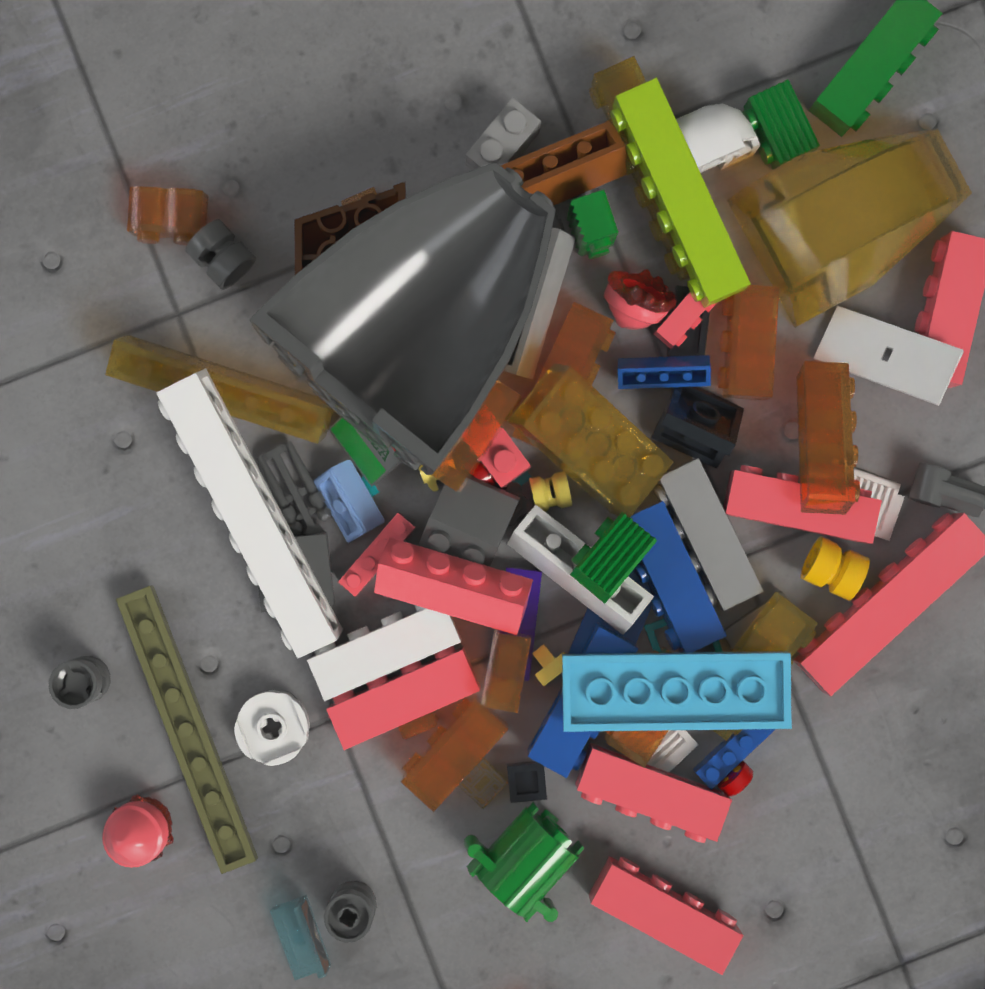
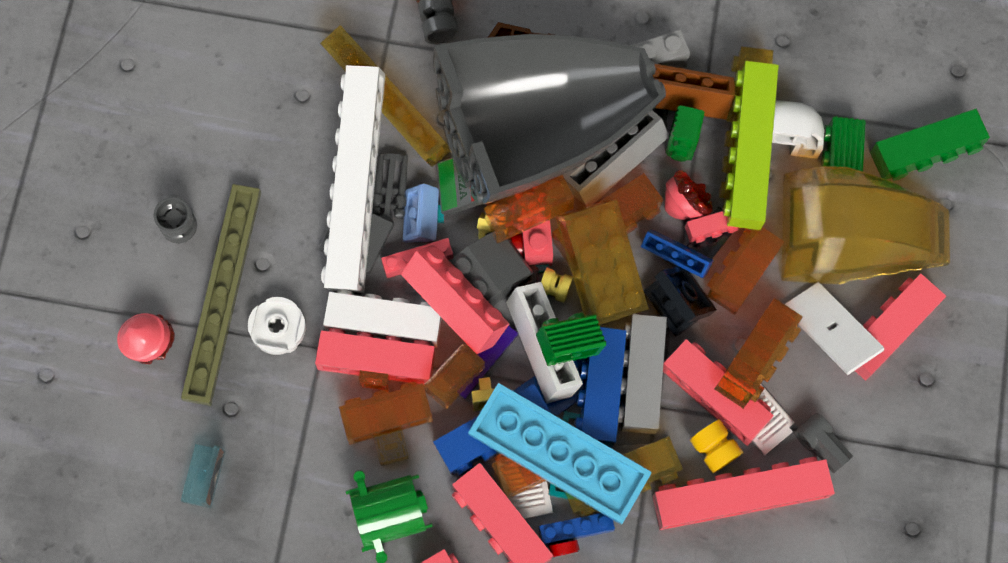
camera: 25 degrees right, 15 degrees down
dark grey wheel [324,881,377,943] -> none
black plate [507,761,547,803] -> none

